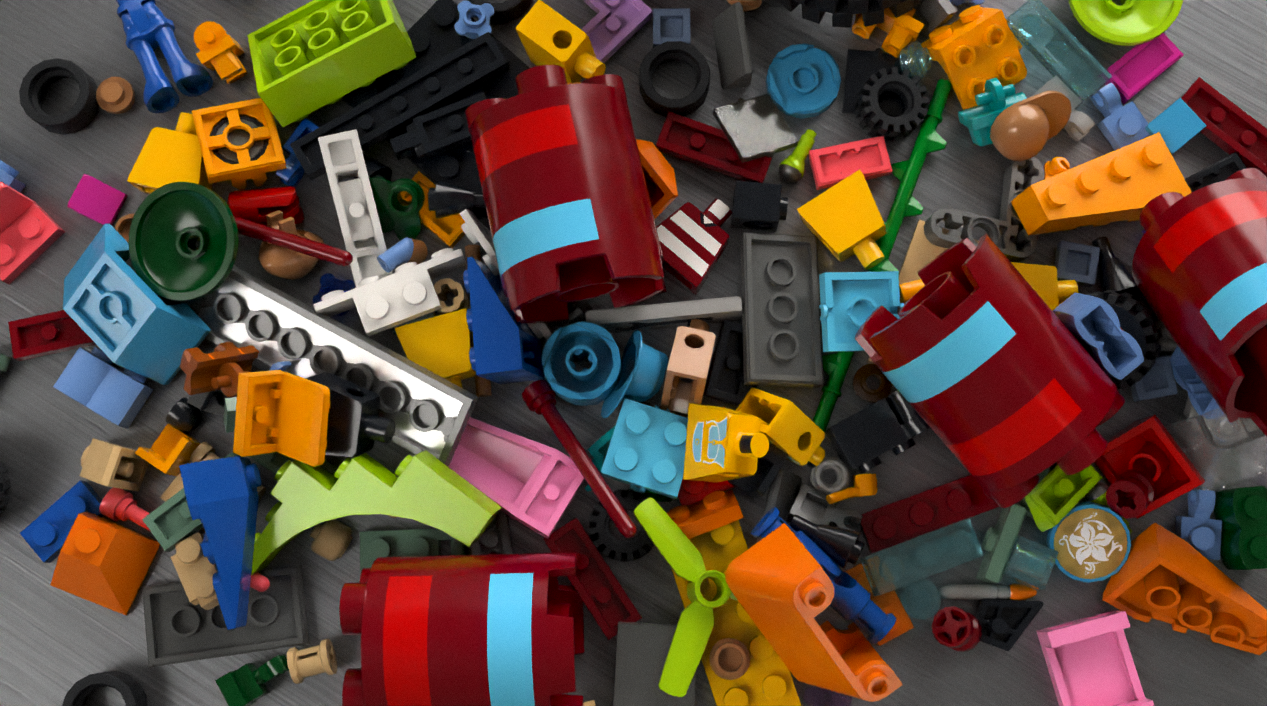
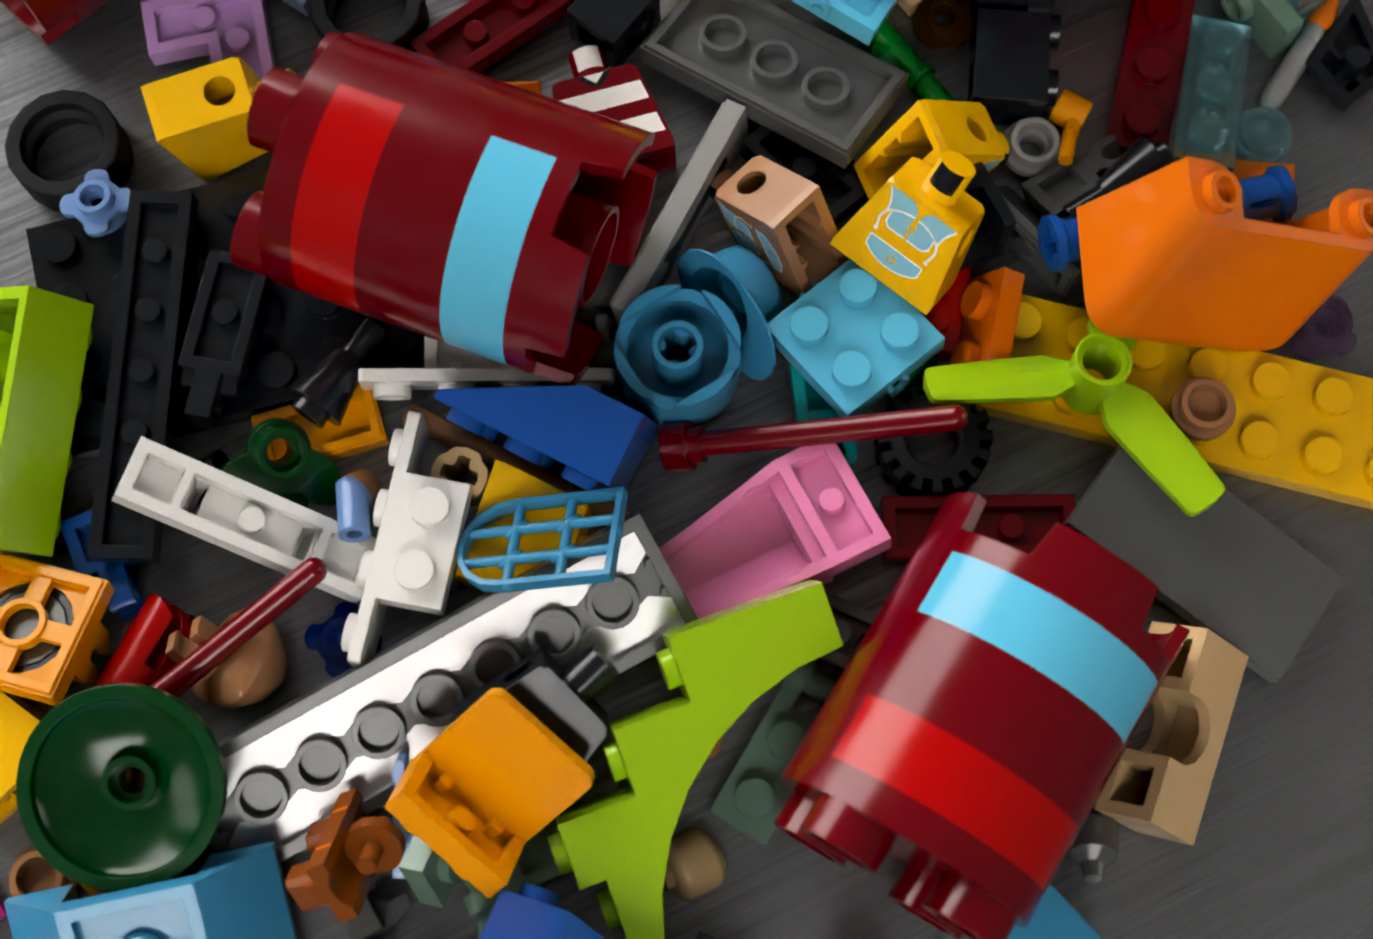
camera: 60 degrees left, 5 degrees down
dark red wheel [932,606,982,652] -> none
none -> dark azure window [457,486,628,593]

